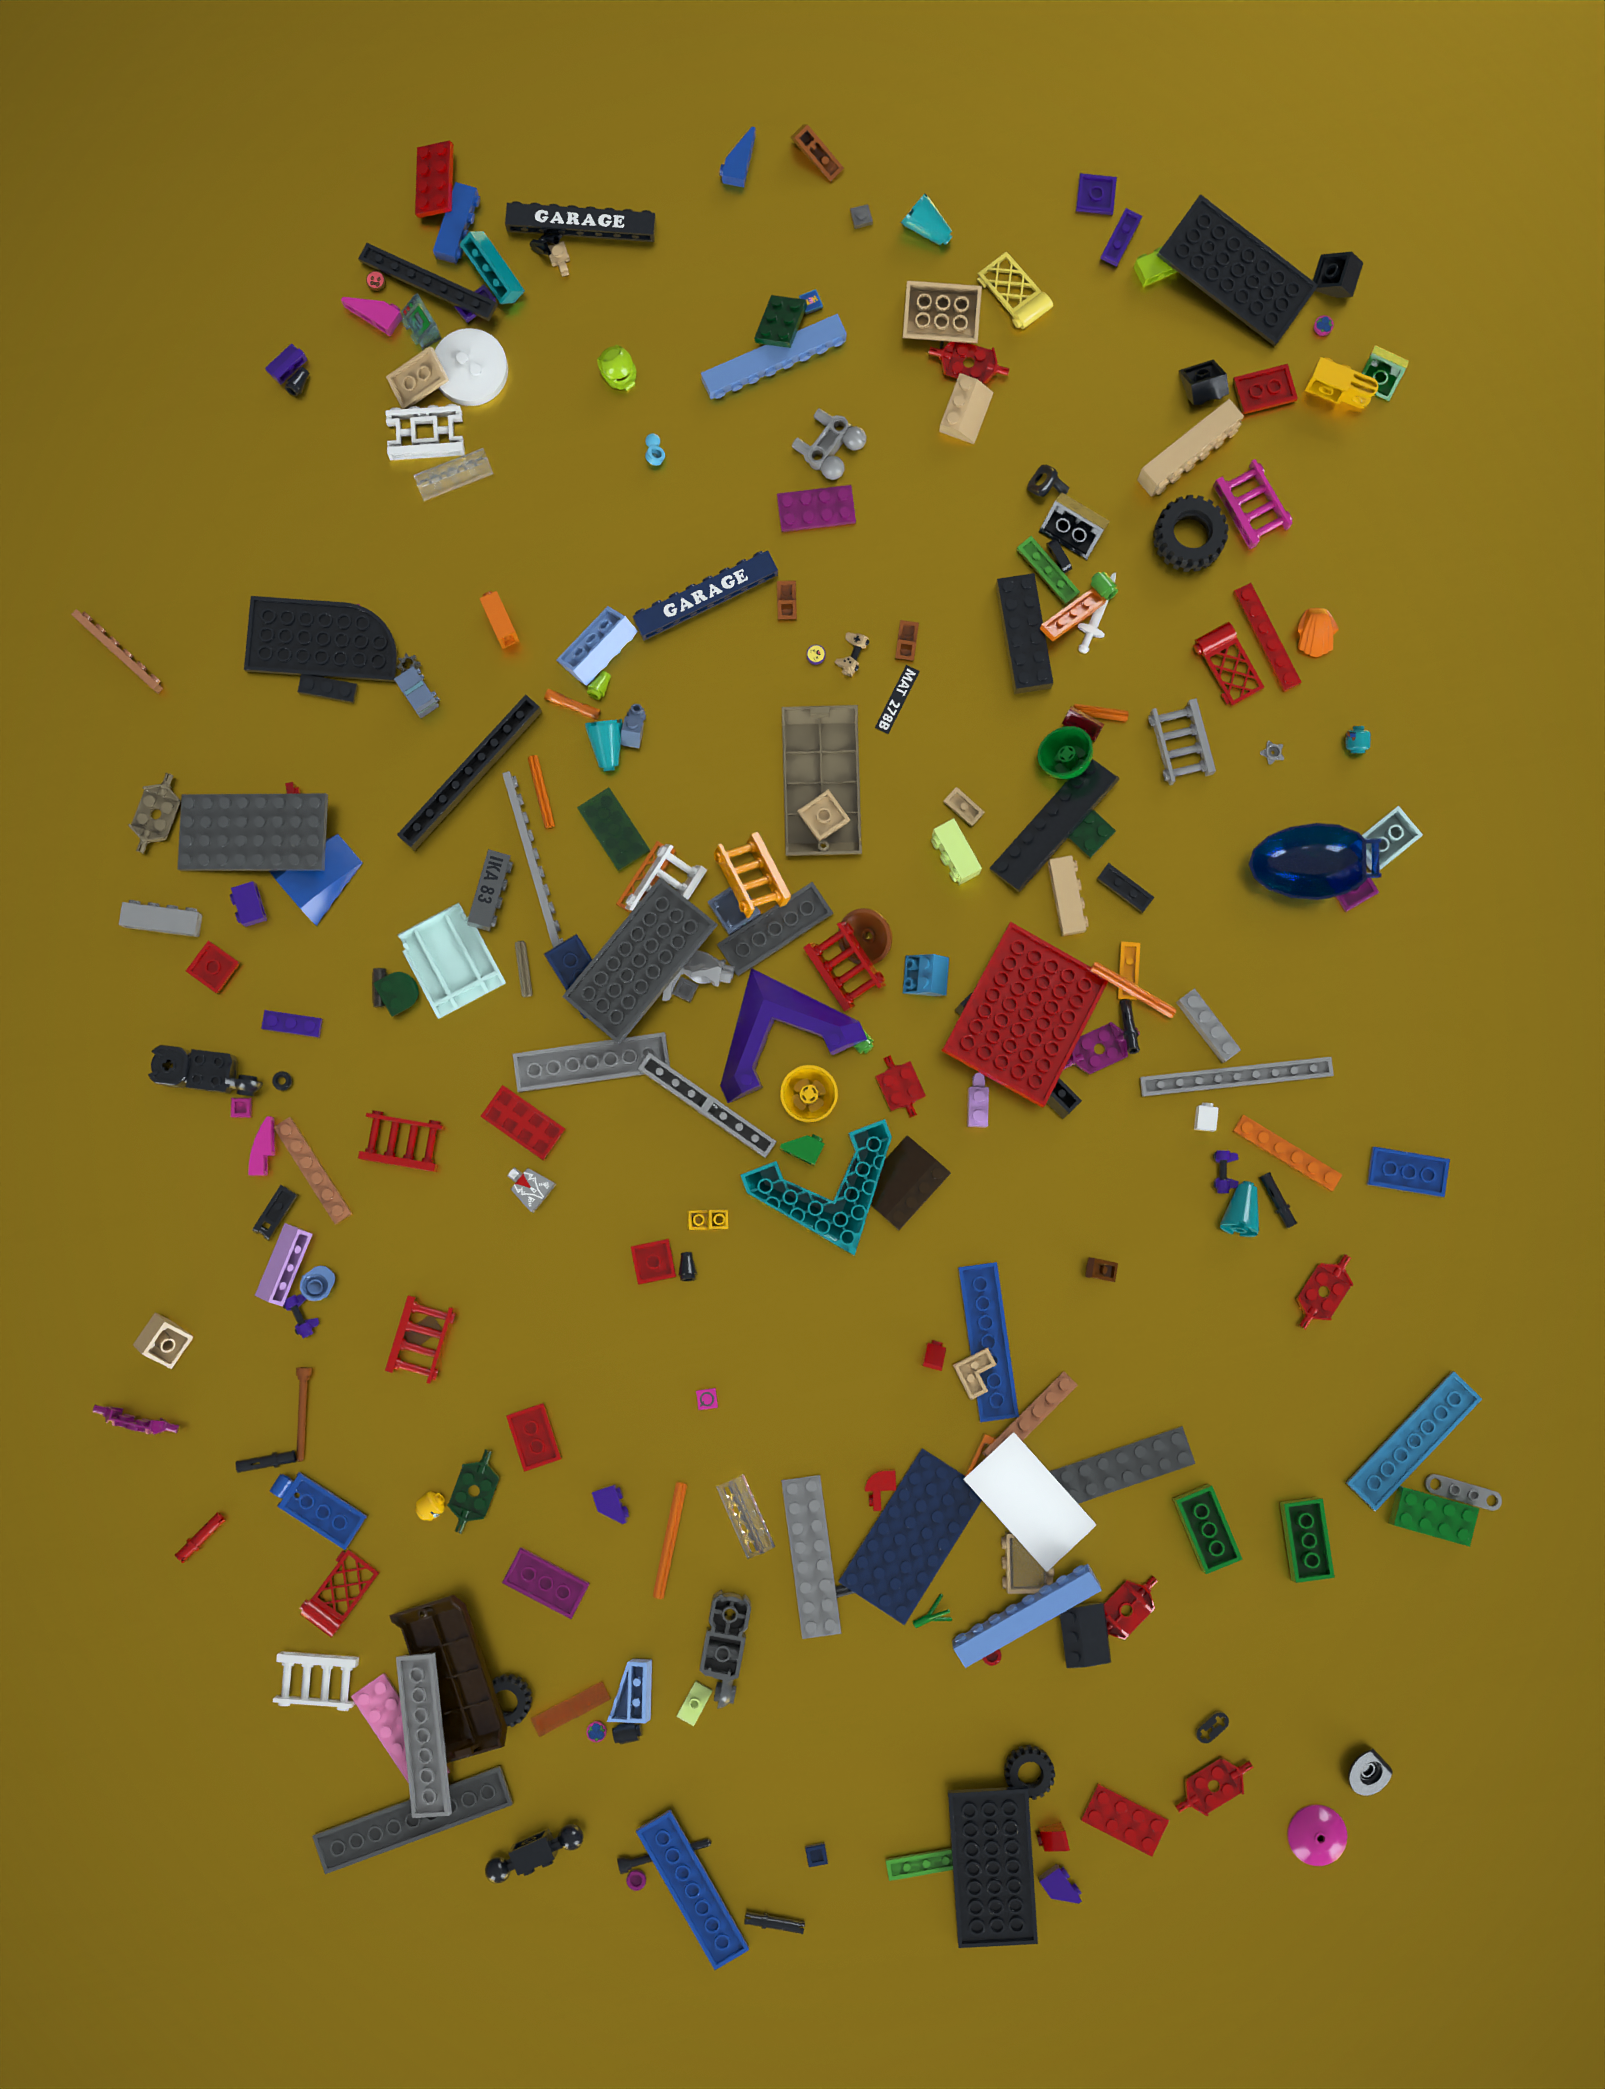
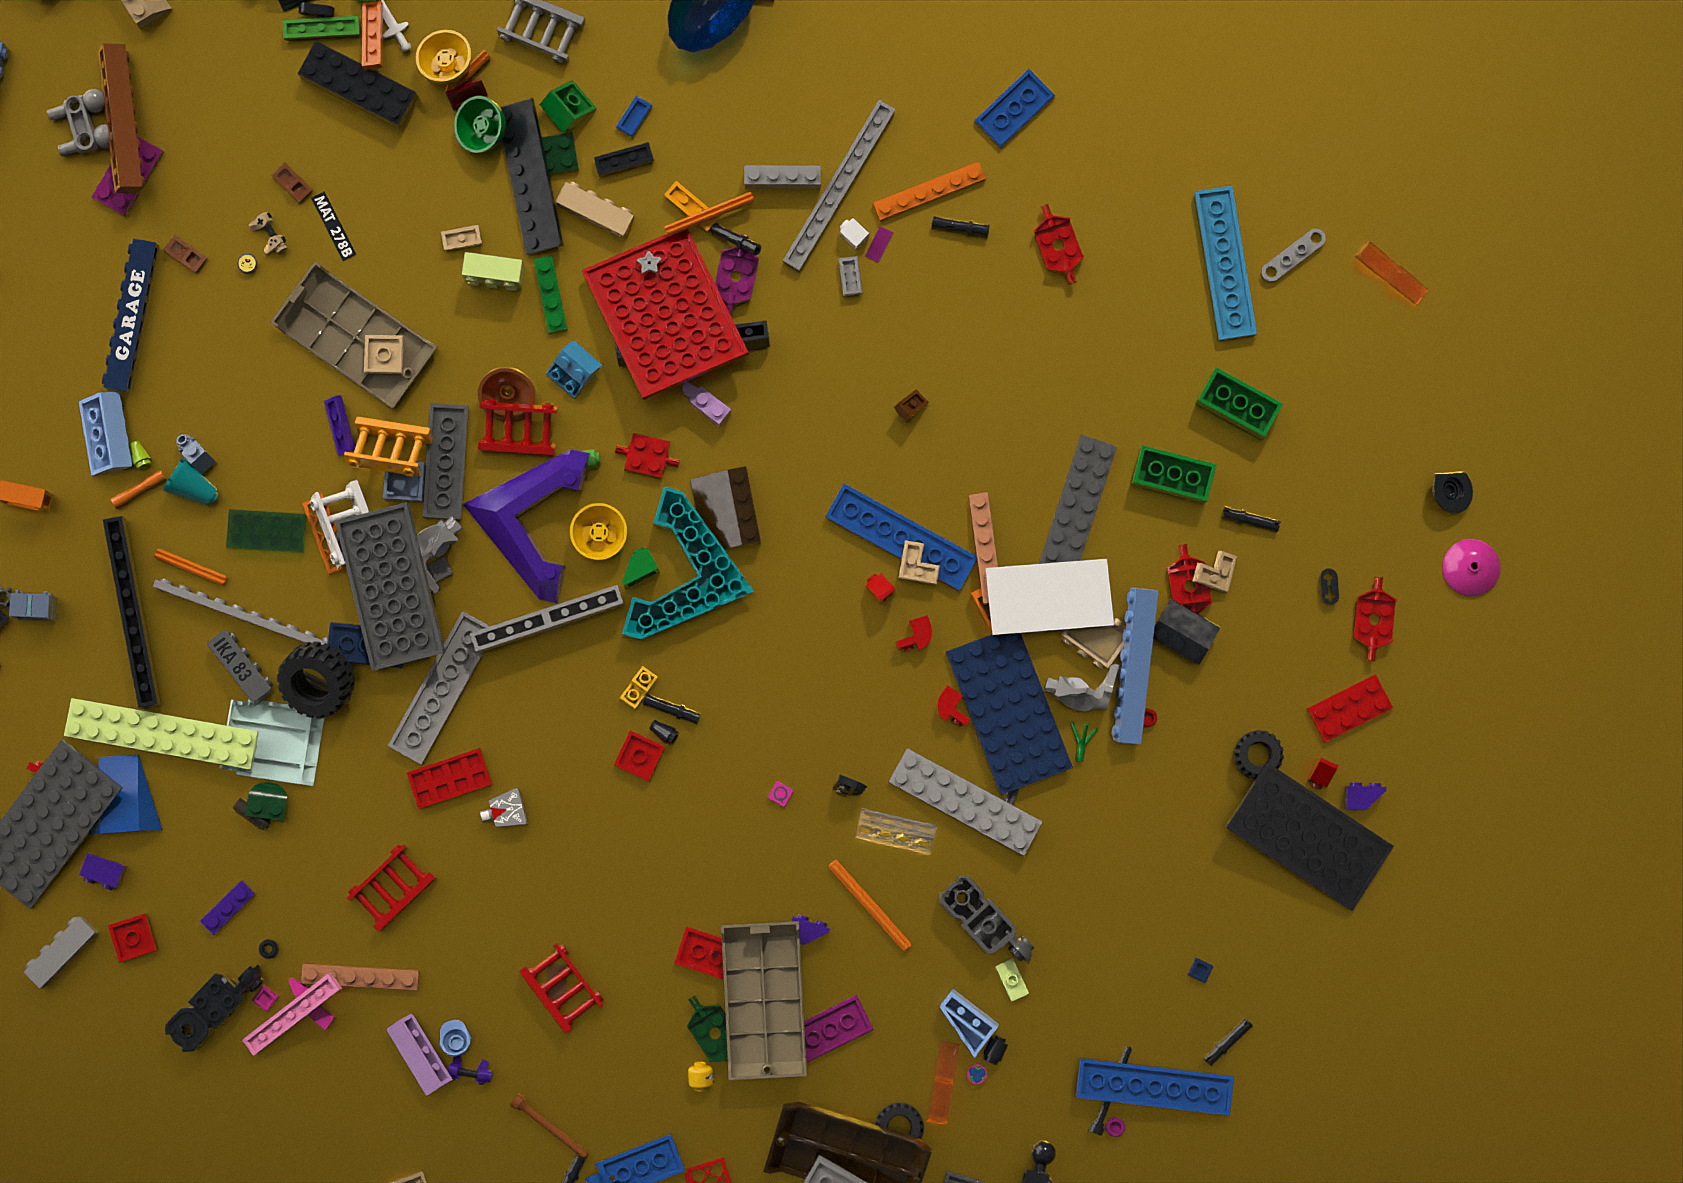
camera: 55 degrees left, 0 degrees up
black plate [252,1185,298,1241] -> none
bright green plate [886,1848,953,1881] -> none
dark purple piece [1214,1150,1239,1194] -> none
teal cone [1220,1181,1259,1237] -> none
green brick [1389,1486,1480,1547] -> none
none -> yellowish green plate [64,698,259,770]
none -> dark orange brick [98,43,144,194]
none -> bright pink plate [242,972,342,1056]
none -> black tyre [277,641,355,719]
none -> dark purple plate [324,395,355,456]
none -> yellow piece [416,30,472,84]
none -> green plate [534,255,567,334]
none -> green slope [539,80,597,133]
none -> blue tile [616,95,653,138]
none -> light grey plate [637,251,662,274]
none -> black pin [643,694,701,725]
none -> dark tan piece [721,921,807,1080]
none -> black plate [832,775,867,797]
none -> light grey plate [839,256,863,297]
none -> magenta sticker [865,226,893,262]
none -> red brick [896,615,932,652]
none -> light grey hips [1044,664,1119,712]
none -> tan tile [1192,551,1237,593]
none -> black pin [1222,506,1281,532]
none -> clear orange slope [1354,241,1428,304]

